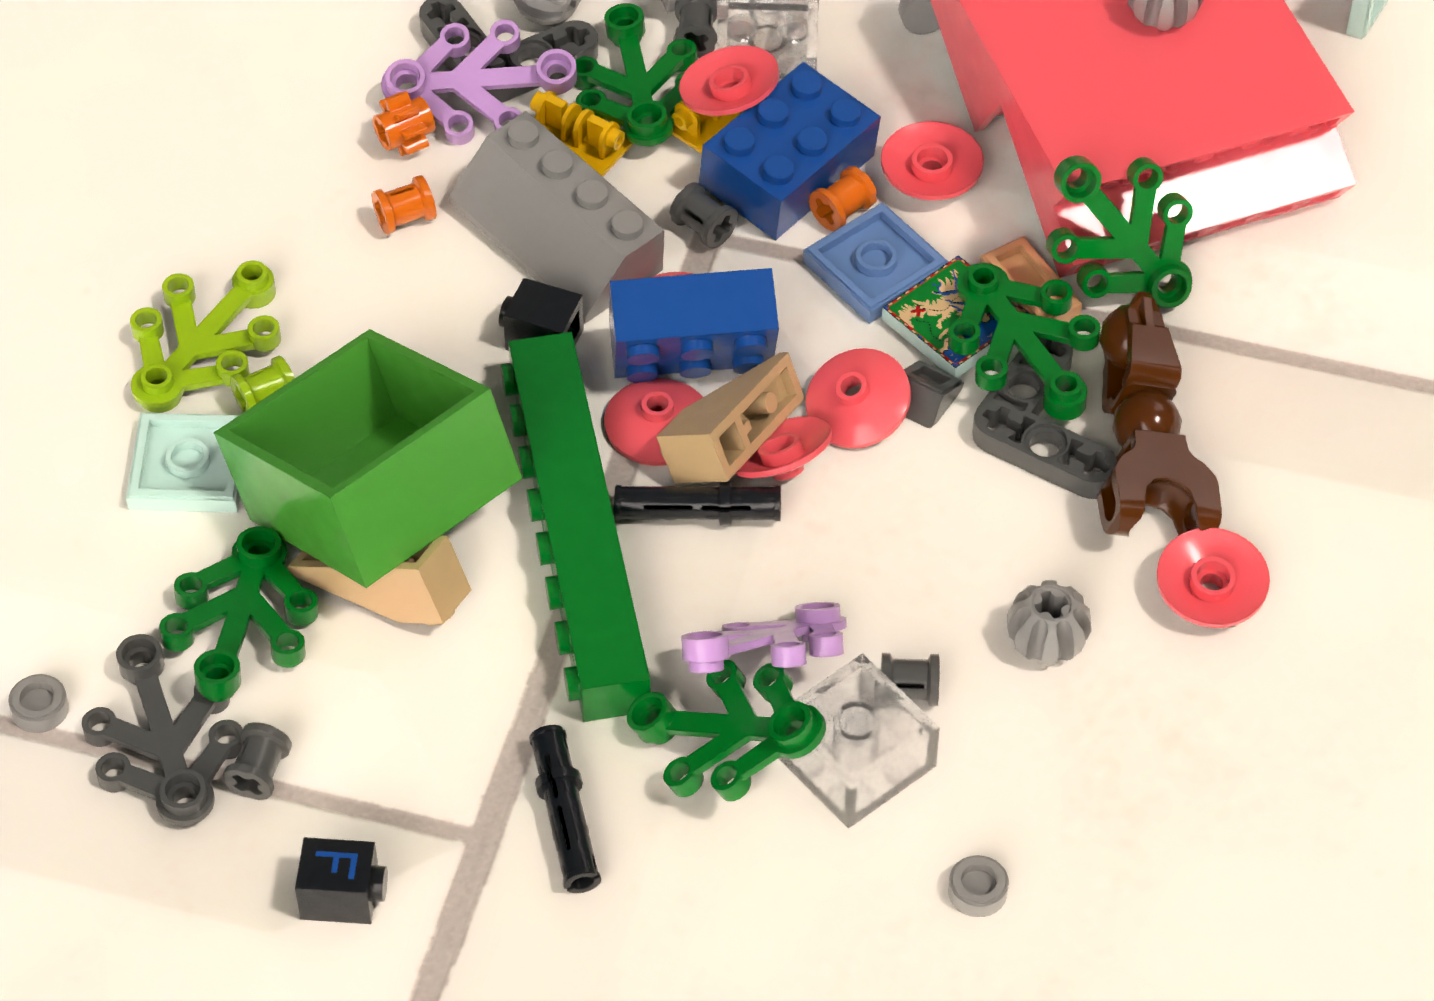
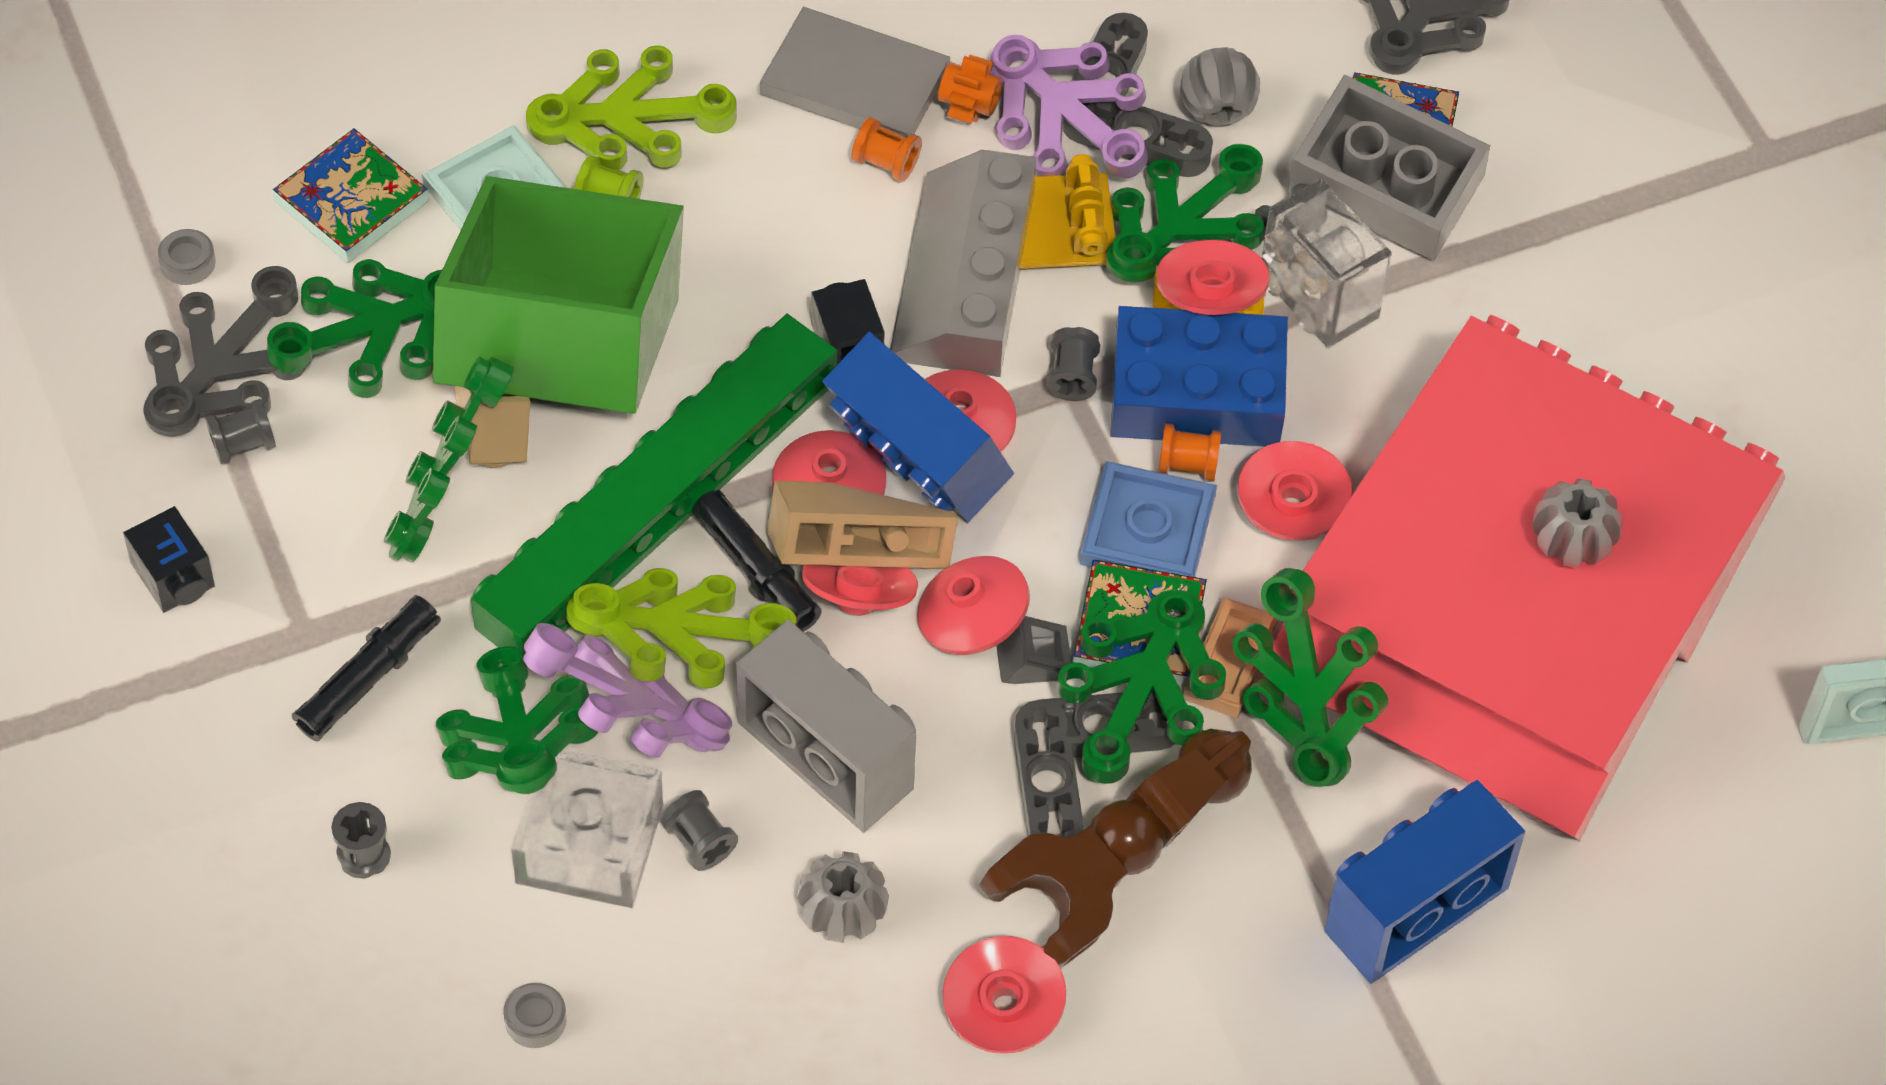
camera: 50 degrees right, 5 degrees up
none -> tile [272,128,430,263]
none -> dark grey bush [331,802,391,879]
none -> green plant [384,357,514,562]
none -> lime plant [566,568,796,688]
none -> light grey brick [736,619,916,833]
none -> light grey tile [760,6,950,137]
none -> blue brick [1324,779,1526,984]

